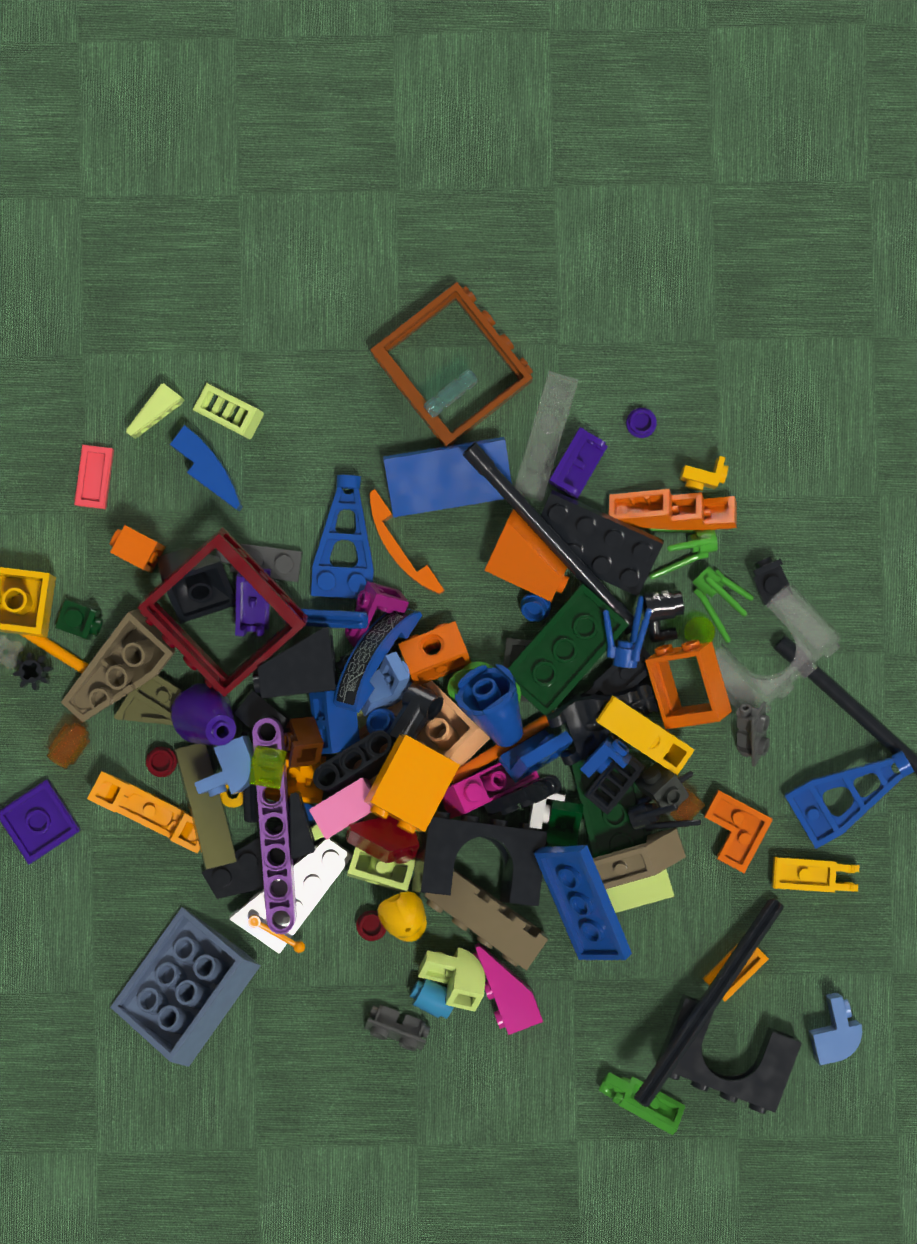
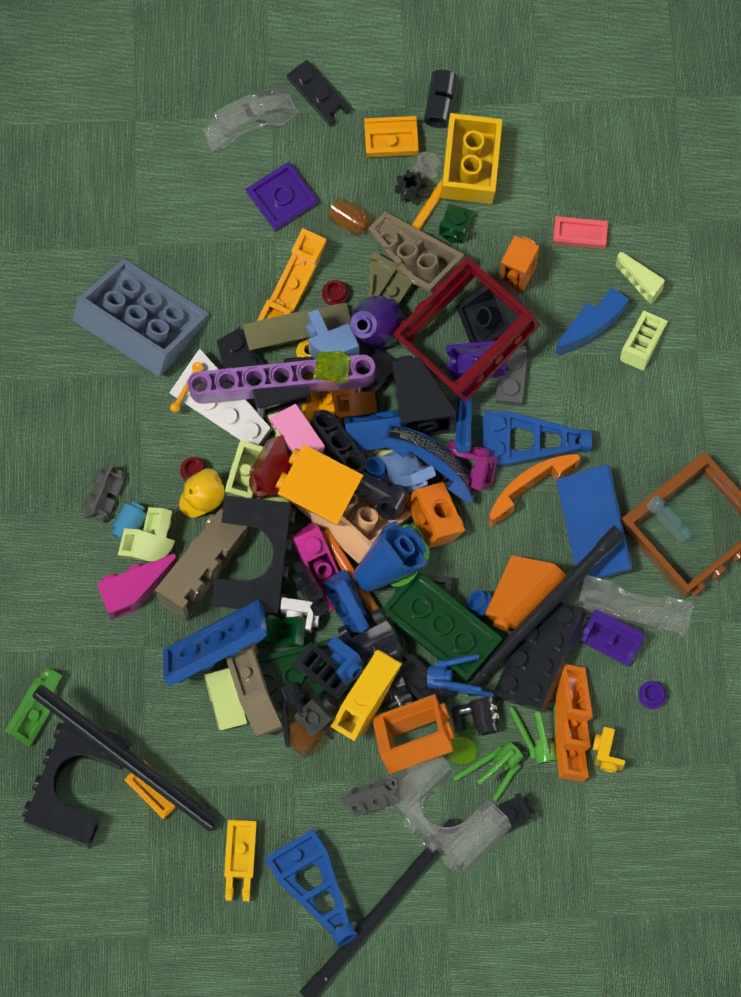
camera: 90 degrees right, 15 degrees down
orange plate [703,790,773,874] -> none
medium blue brick [808,992,862,1066] -> none

